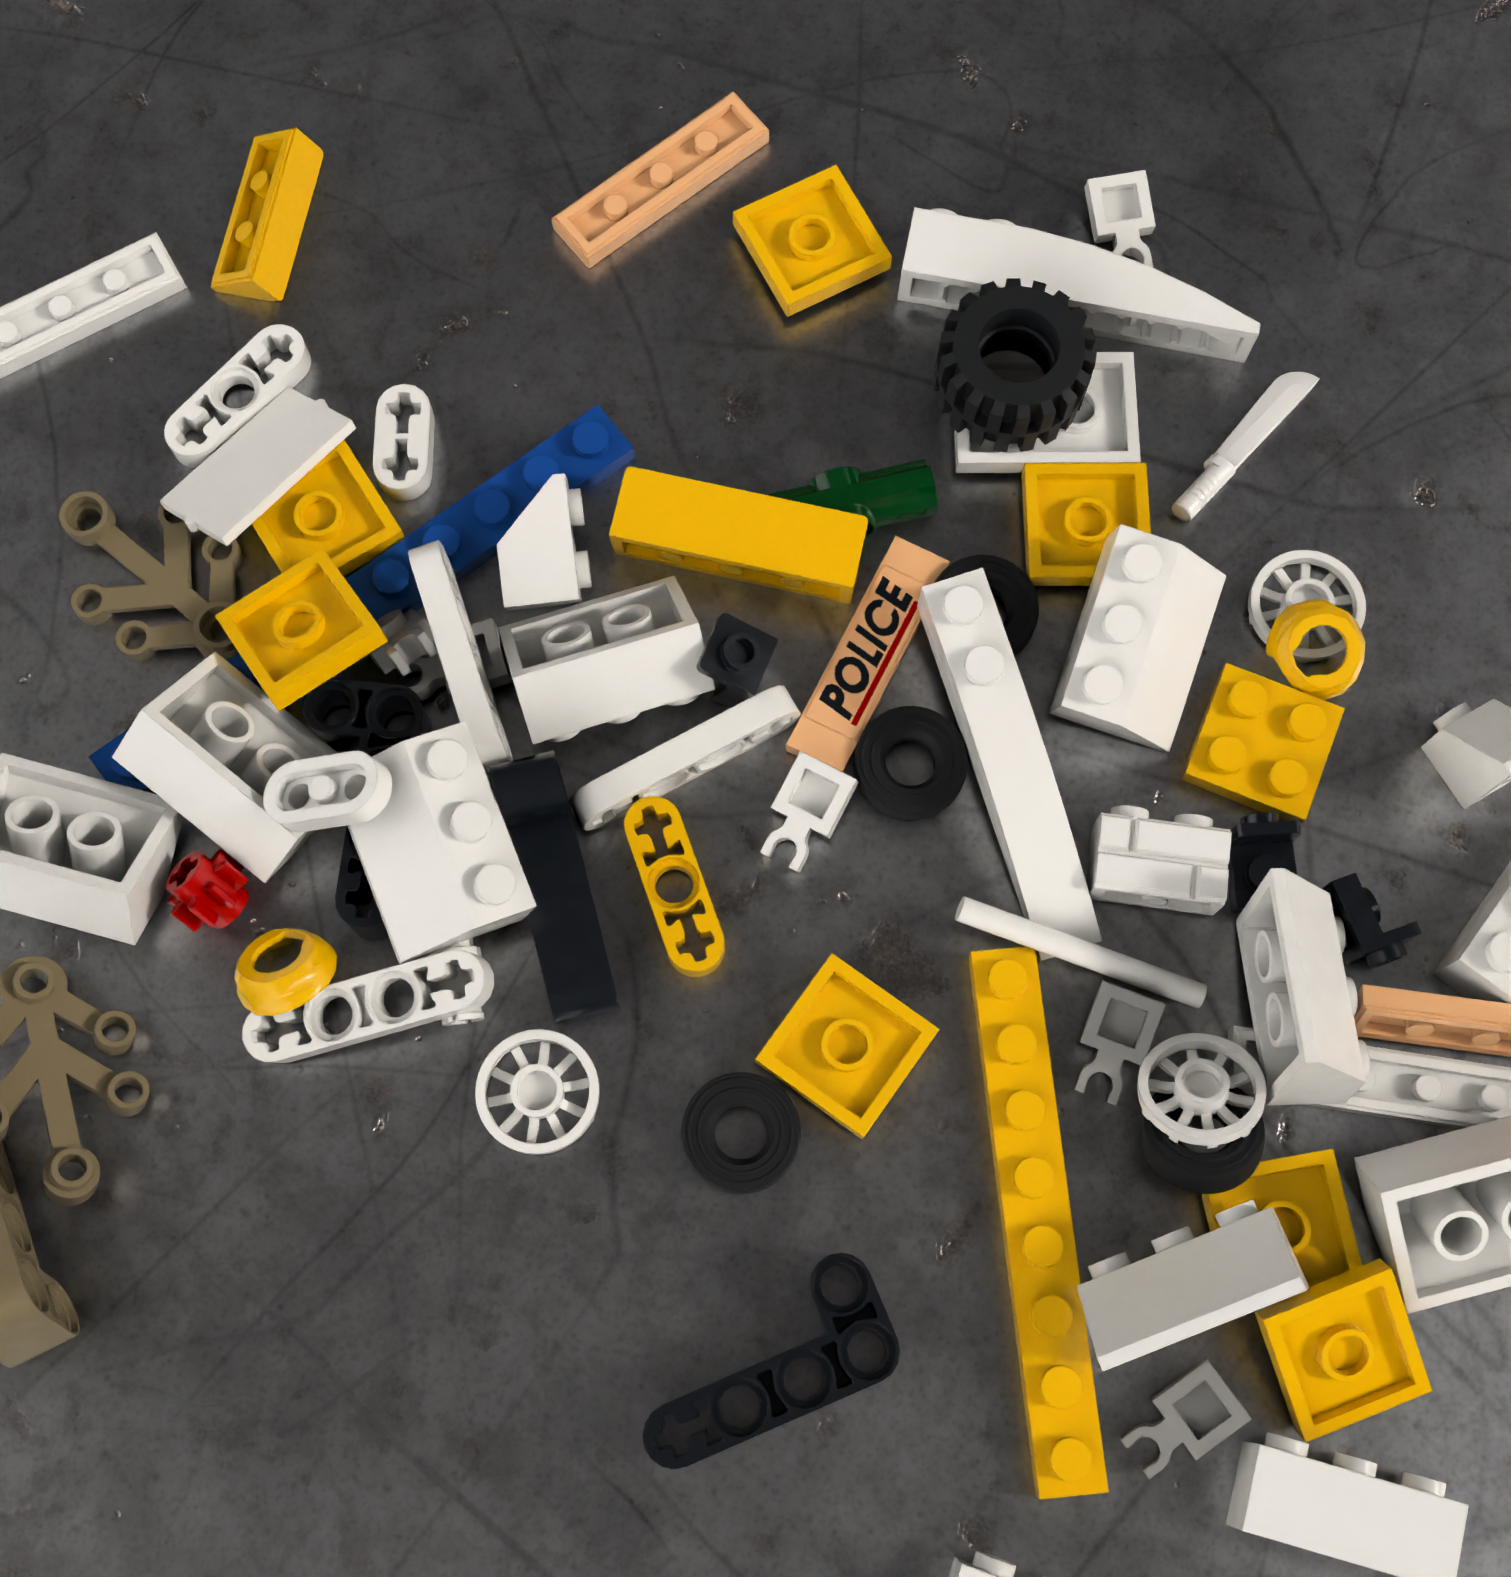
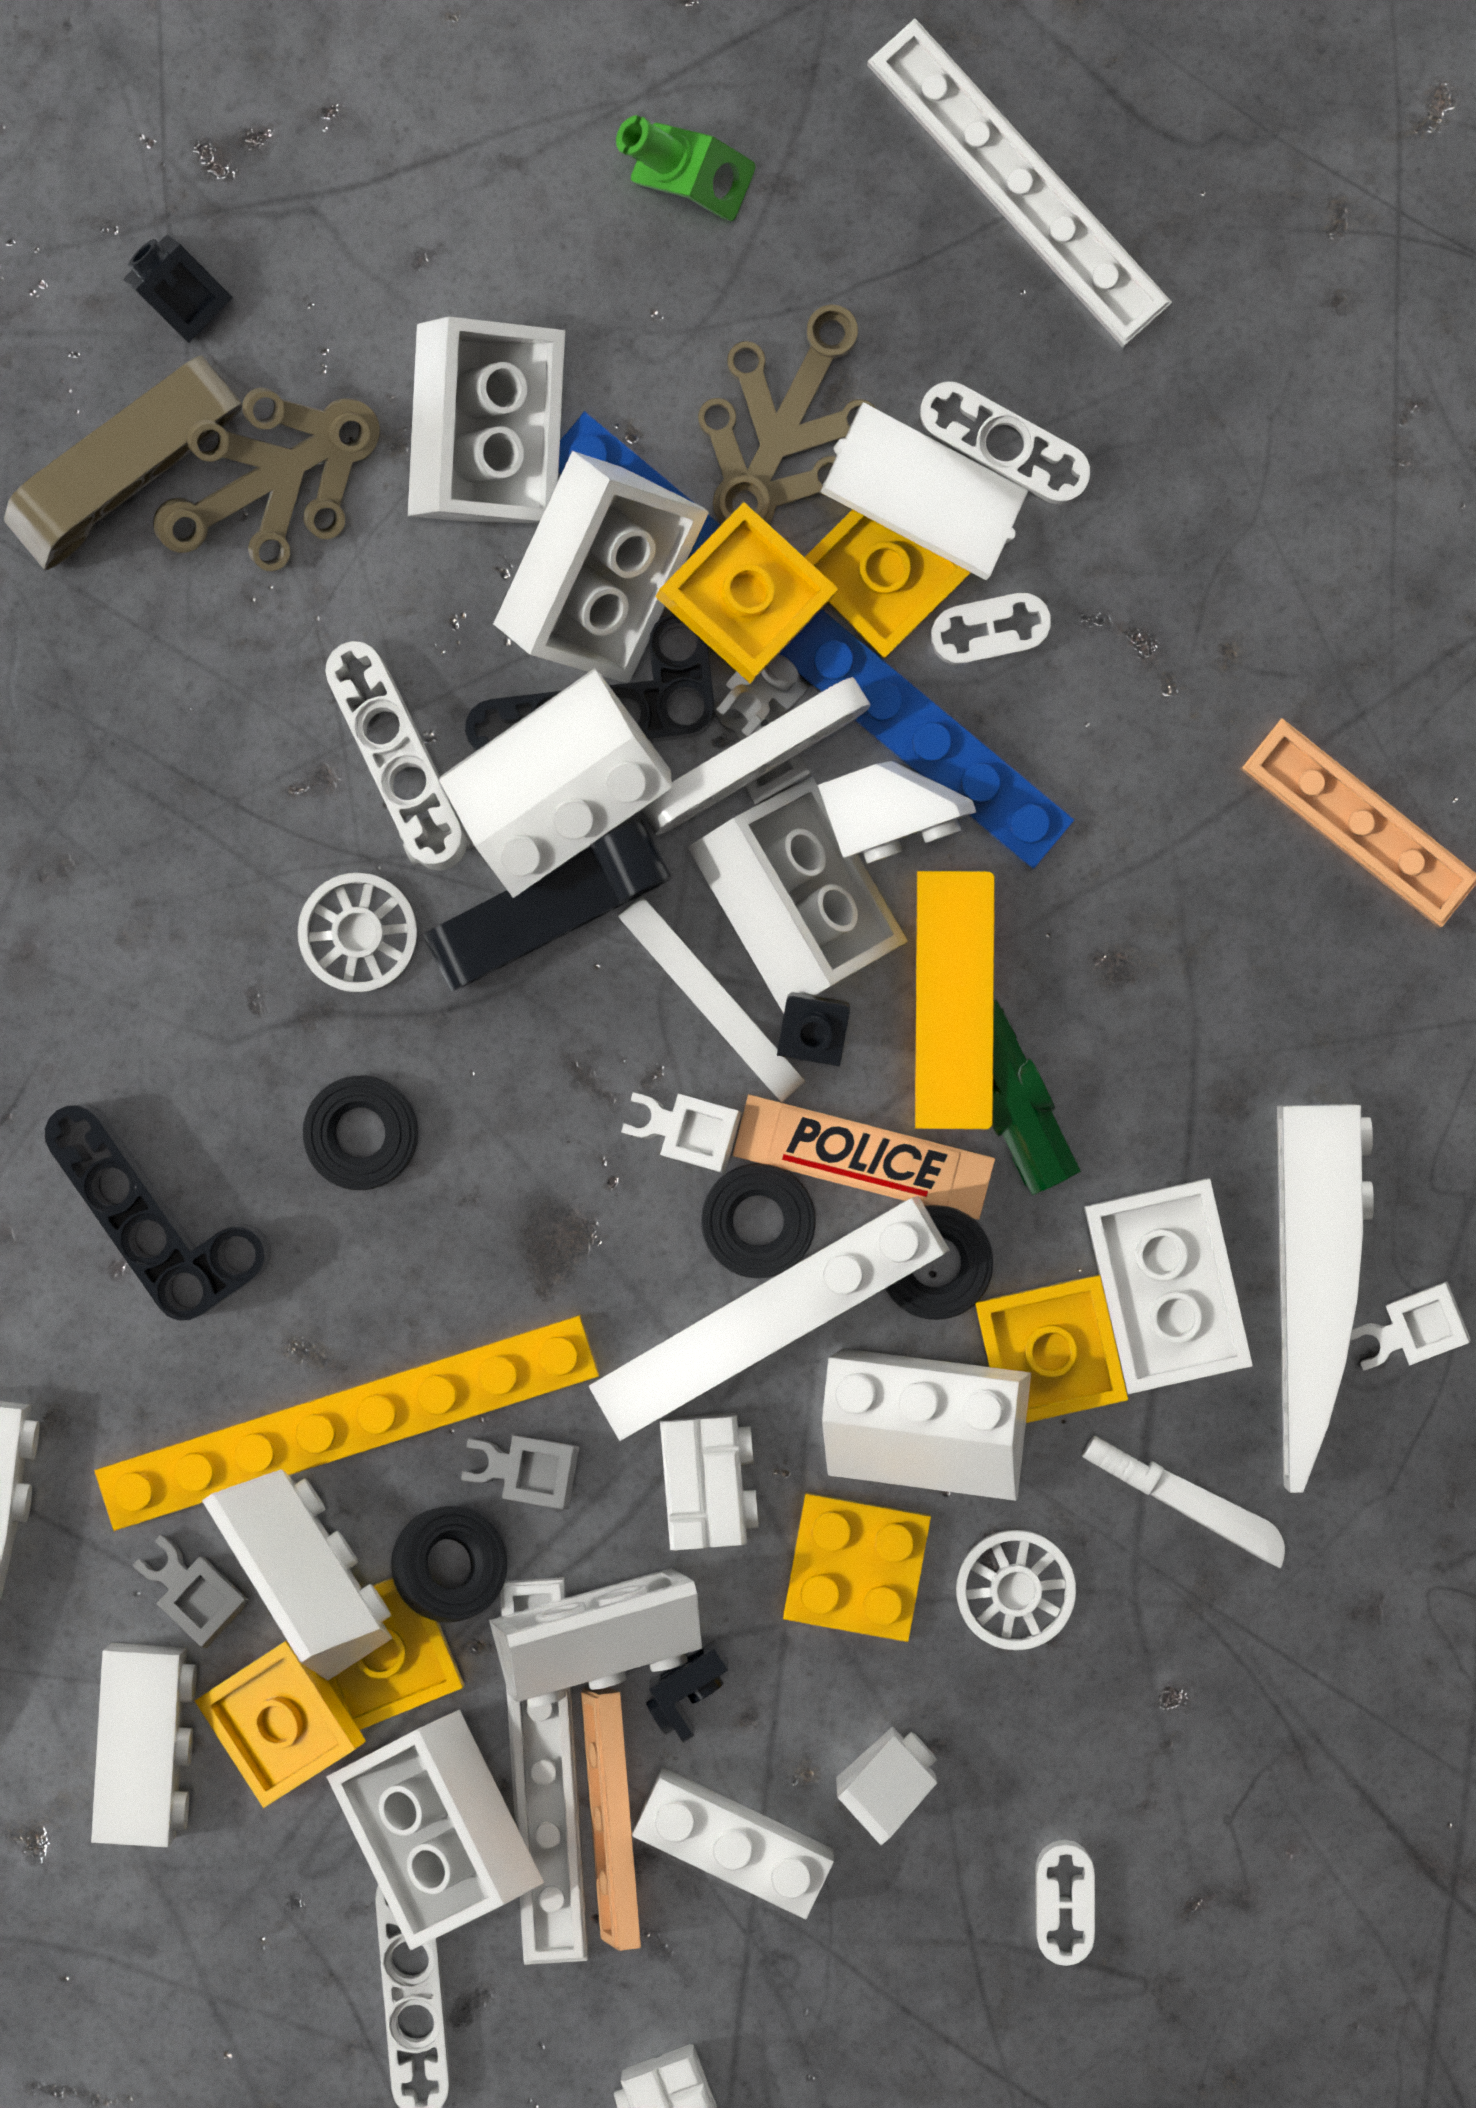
camera: 75 degrees right, 15 degrees up
red gear [165,849,249,932] -> none
yellow slope [210,127,324,301] -> none
yellow piece [234,928,337,1016] -> none
white plate [263,751,392,832] -> none
yellow beam [624,796,725,977] -> none
yellow plate [733,165,892,317] -> none
yellow plate [755,953,940,1140] -> none
black tyre [933,278,1097,452] -> none
white bar [955,896,1207,1009] -> none
white wheel [1137,1033,1267,1149] -> none
black bracket [1228,812,1302,913] -> none
yellow piece [1266,600,1366,700] -> none

